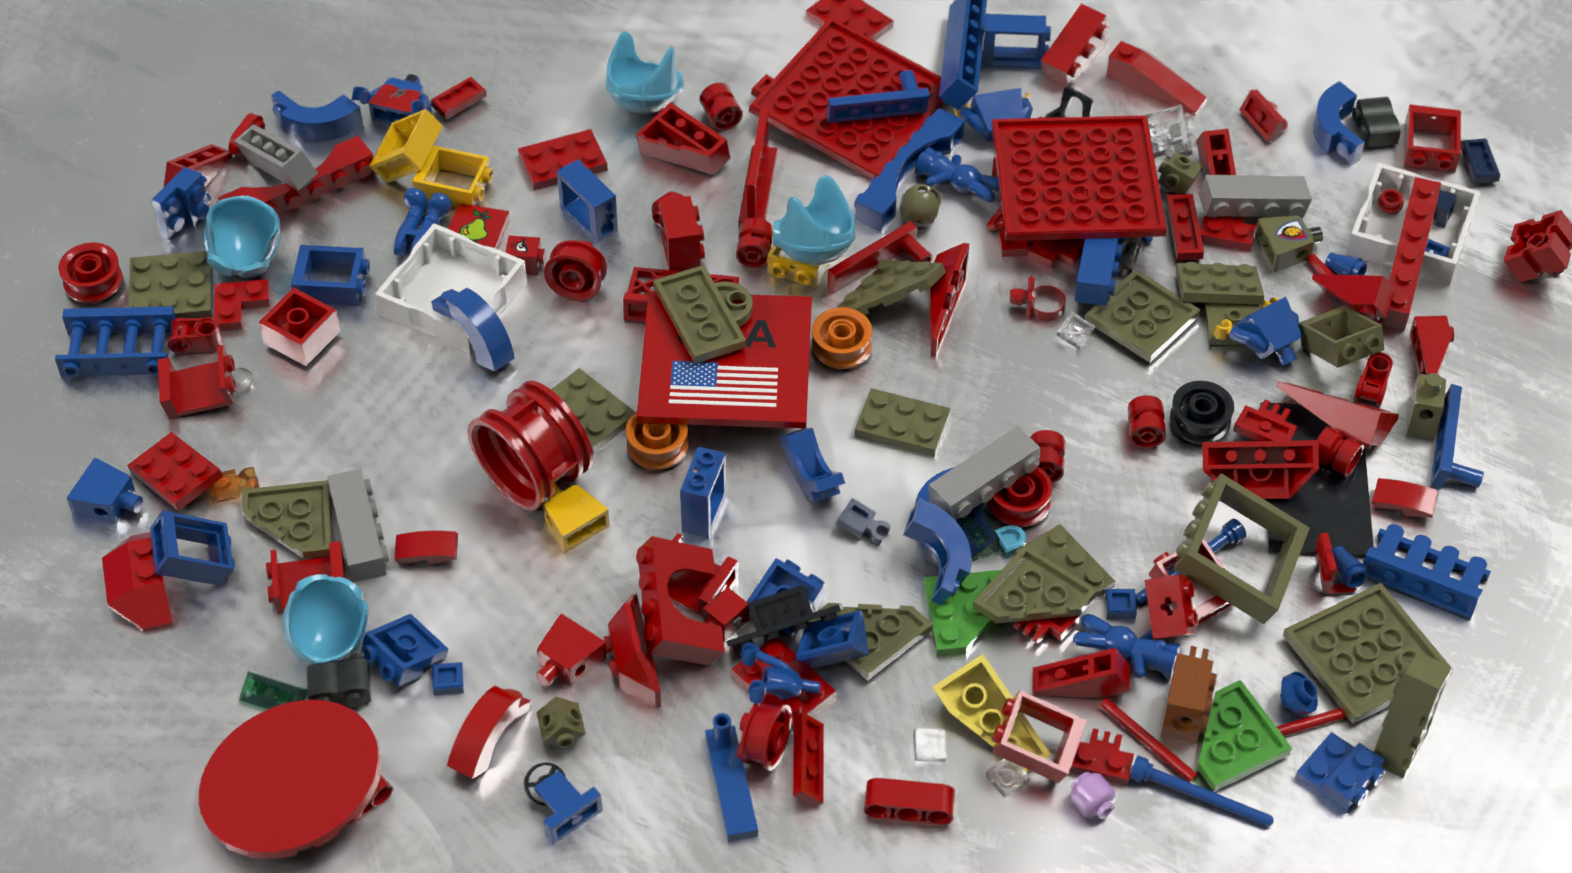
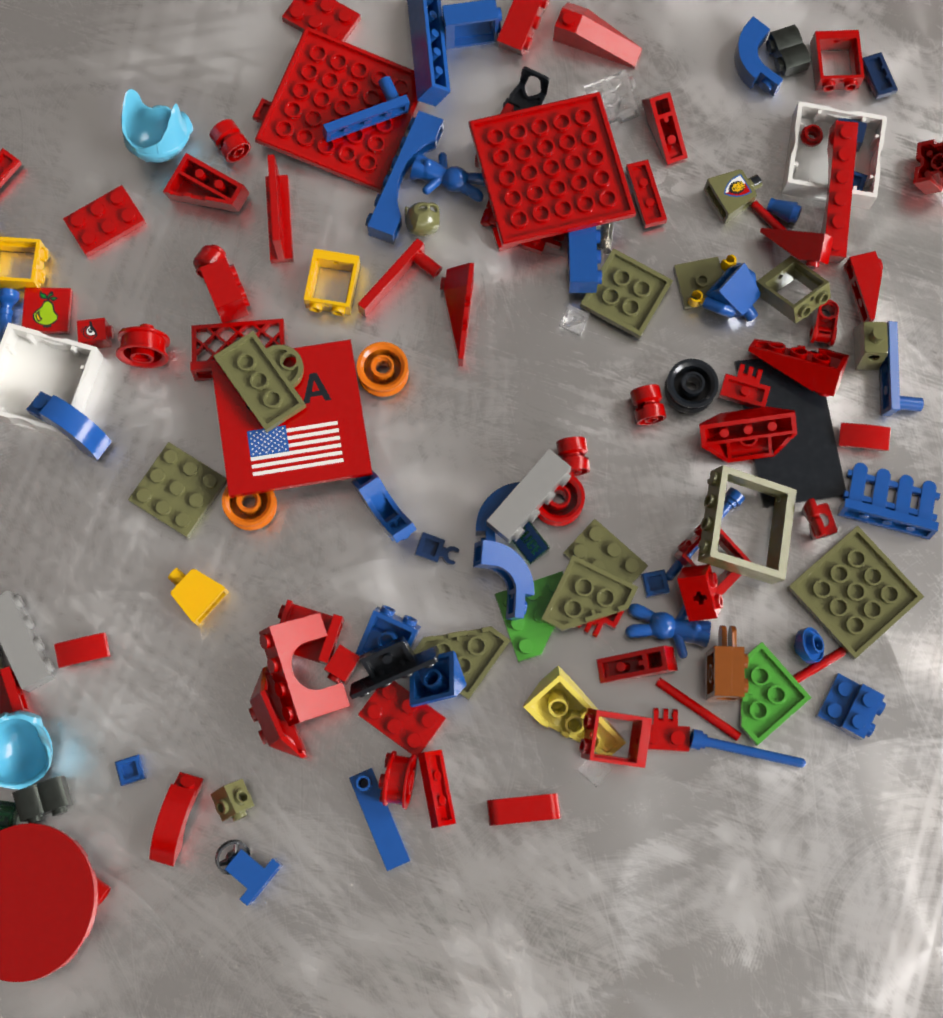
camera: 15 degrees left, 25 degrees up
blue plate [361,613,449,686] -> none
red wheel [467,380,594,511] -> none
red torso [535,613,607,687] -> none
blue window [557,159,618,243] -> none
blue window [680,446,727,539] -> none
red wheel [736,217,773,268] -> none
blue piece [741,643,820,704] -> none
medium azure piece [773,175,856,265] -> none
olive plate [837,260,946,315] -> none
olive plate [854,388,951,457] -> none
clear tile [913,729,947,762] -> none
blue torso [953,88,1033,141] -> none
medium azure tile [993,525,1026,558] -> none
red piece [1009,276,1066,321] -> none
lavender head [1070,772,1116,819] -> none
olive brick [1158,151,1202,195] -> none
olive plate [1175,262,1264,305] -> none
light grey brick [1198,175,1312,217] -> none
red hinge [1200,216,1256,251] -> none
red tile [1239,90,1288,142] -> none
red wheel [1317,426,1364,477] -> none
blue cone [1332,546,1368,588] -> none
olive wedge [1374,651,1452,779] -> none

